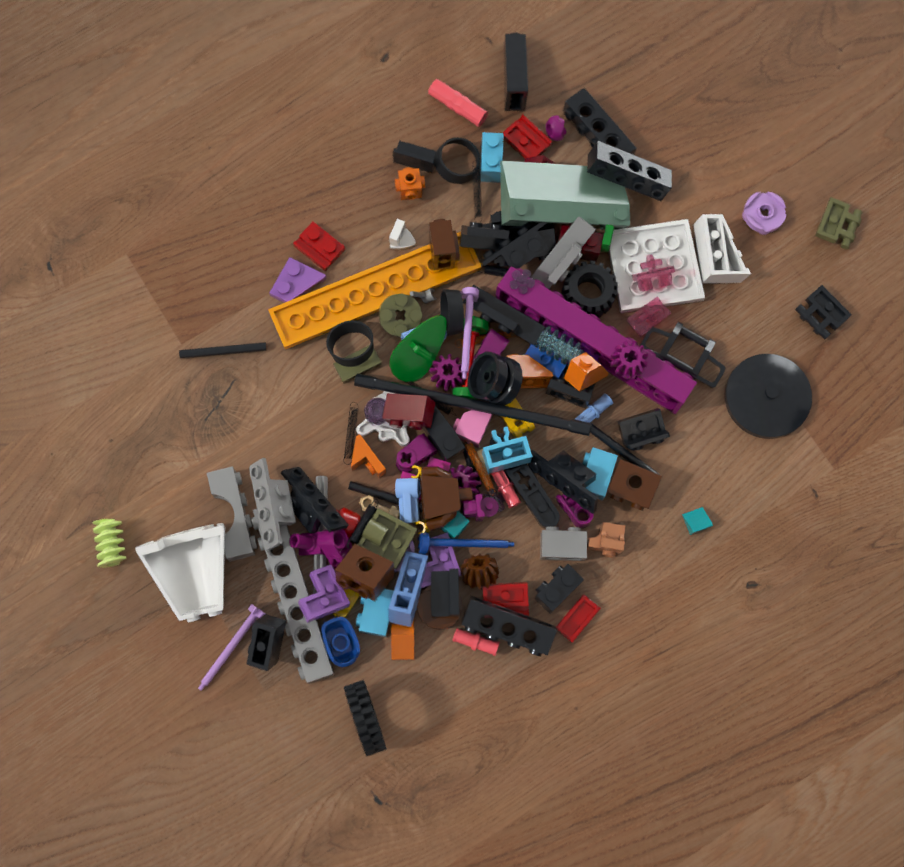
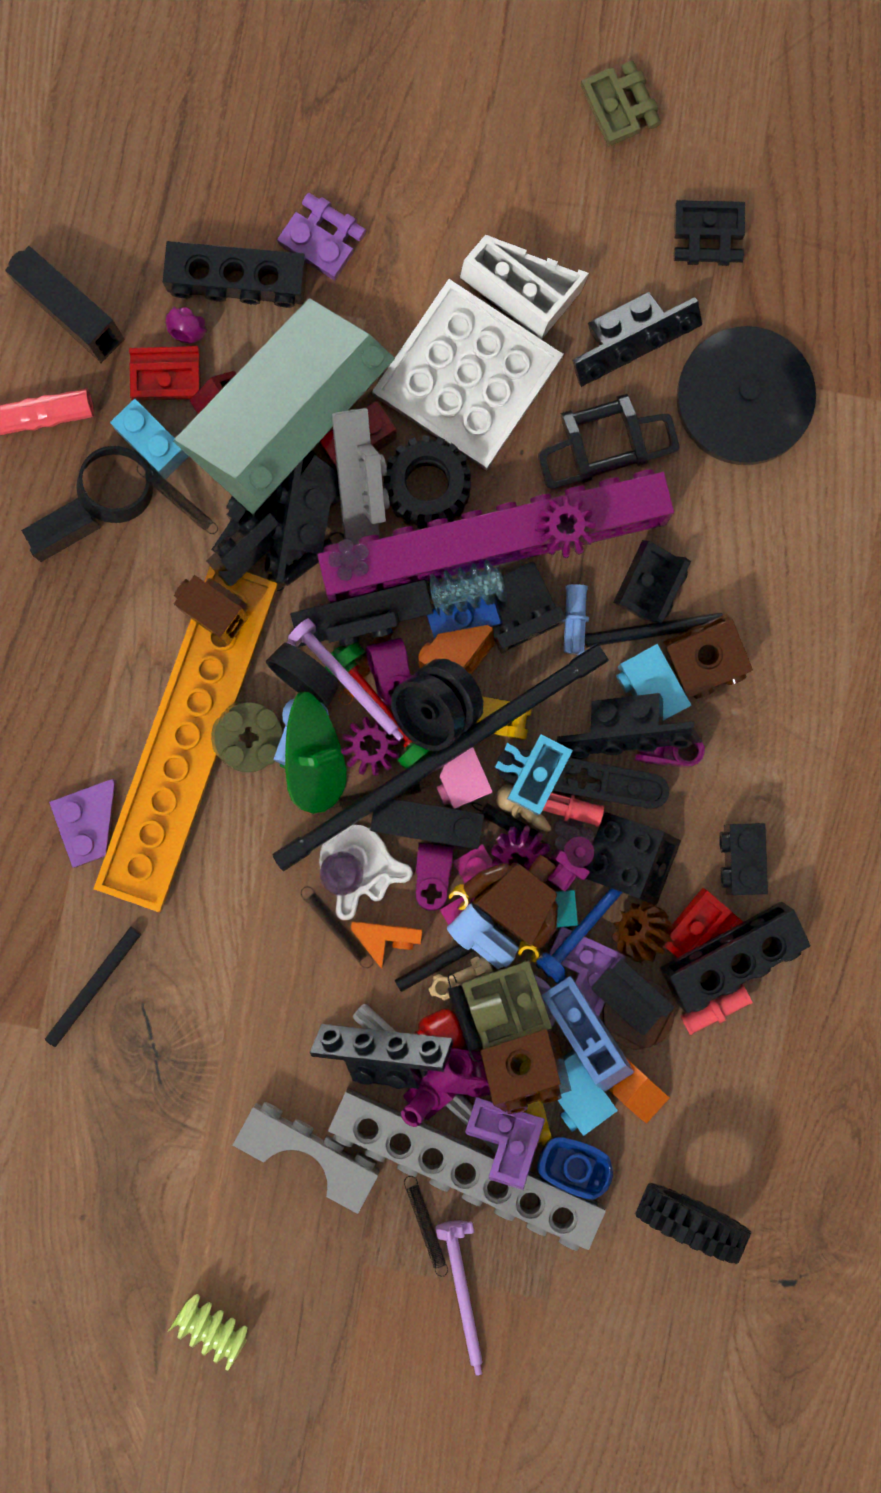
camera: 40 degrees left, 10 degrees up
white cone [135,523,225,622] -> none
black brick [246,614,286,671] -> none
light grey bracket [249,458,296,550] -> none
red plate [293,221,345,272] -> none
black tyre [326,321,374,367] -> none
olive tile [333,346,382,384] -> none
dark red brick [382,393,436,430] -> none
white tile [389,219,416,250] -> none
orange brick [395,167,425,200] -> none
light grey hand [410,288,437,304] -> none
orange piece [464,440,495,495] -> none
light grey brick [540,527,587,561] -> none
red tile [556,594,601,643] -> none
orange slope [564,352,609,392] -> none
black brick [587,141,672,201] -> none
nougat brick [587,522,625,558] -> none
green tile [600,224,614,253] -> none
clear pink hips [627,296,671,337] -> none
clear pink hips [632,254,675,292] -> none
teal slope [682,507,713,535] -> none
lavender plate [742,192,786,235] -> none
none -> medium lavender plate [277,193,366,281]
none -> black piece [404,1176,448,1277]
none -> black bracket [572,292,703,387]
none -> black bracket [584,812,681,906]

